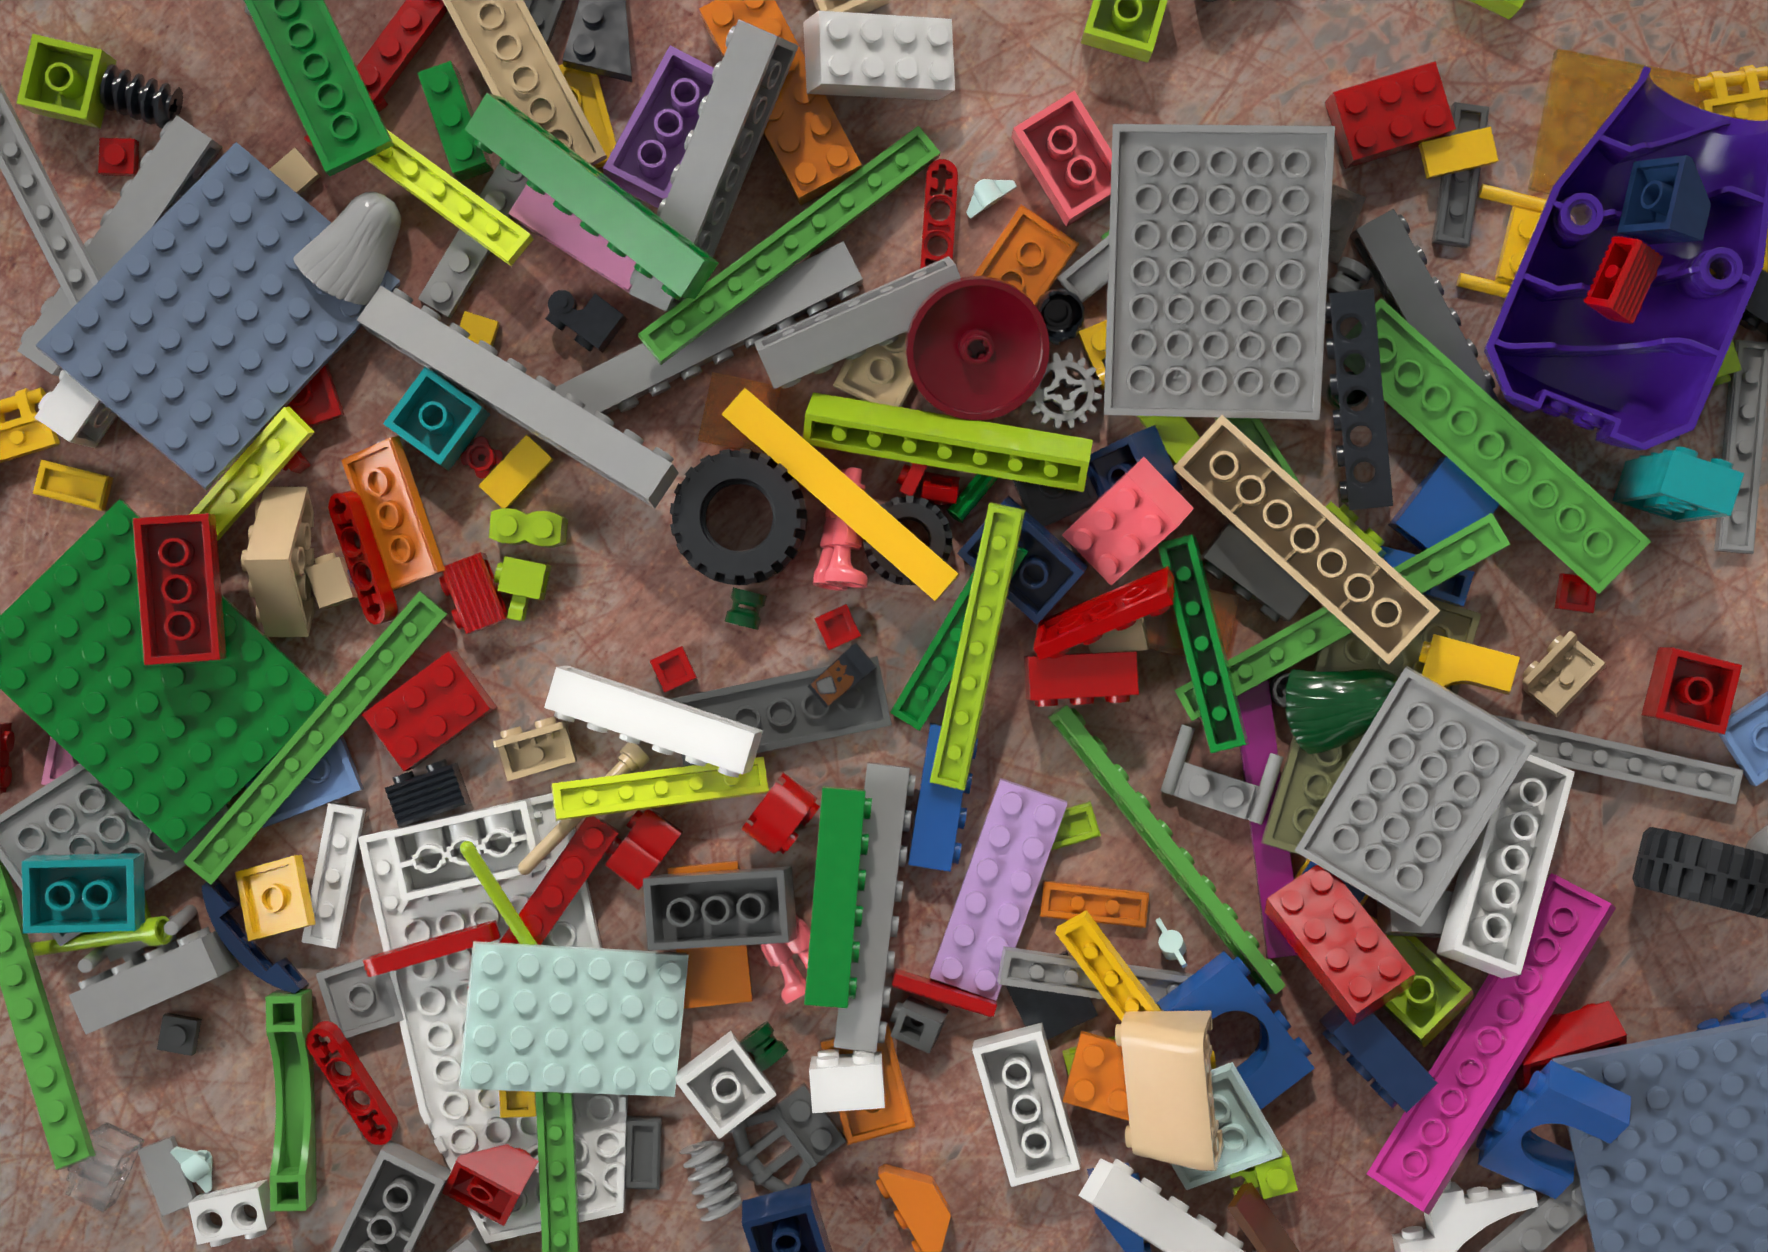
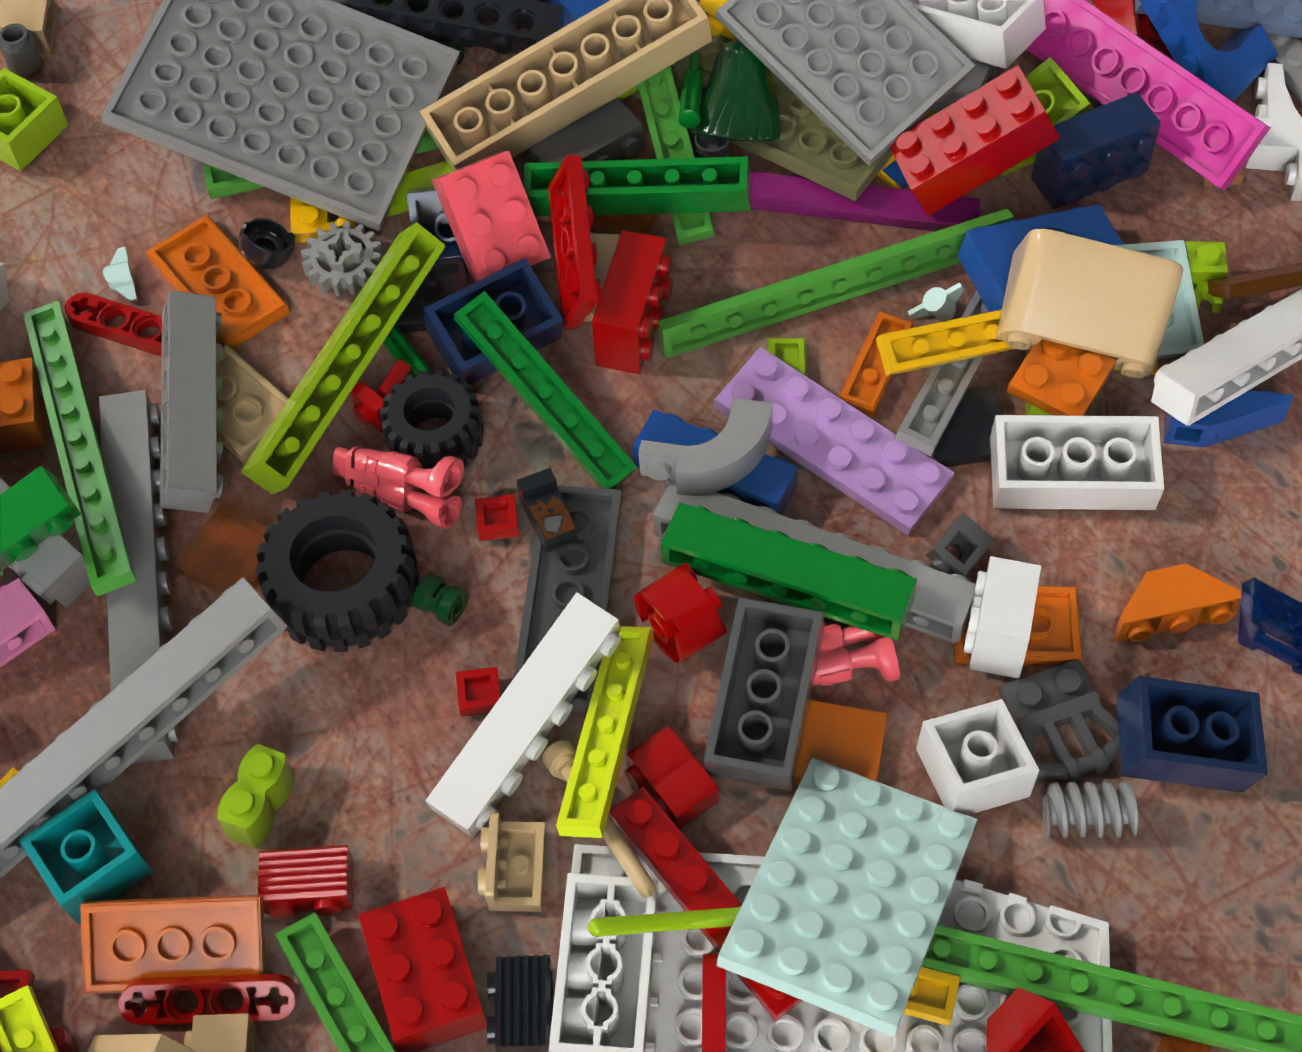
camera: 65 degrees left, 30 degrees down
red plate [461,436,503,479] -> none
yellow tile [478,434,554,508] -> none
lime brick [494,556,552,621] -> none
black brick [545,290,628,353] -> none
dark grey tile [625,1116,662,1190] -> none
yellow tile [722,388,959,602] -> none
dark green wheel [740,1021,789,1071] -> none
red tile [892,968,997,1017] -> none
dark red dish [905,276,1050,420] -> none
lime tile [930,502,1026,790] -> none
coral brick [1011,90,1112,227] -> none
light grey tile [1057,235,1109,303] -> none
light grey plate [1160,724,1284,825] -> none
none -> light grey arch [638,398,773,495]
none -> green axle [678,52,703,128]

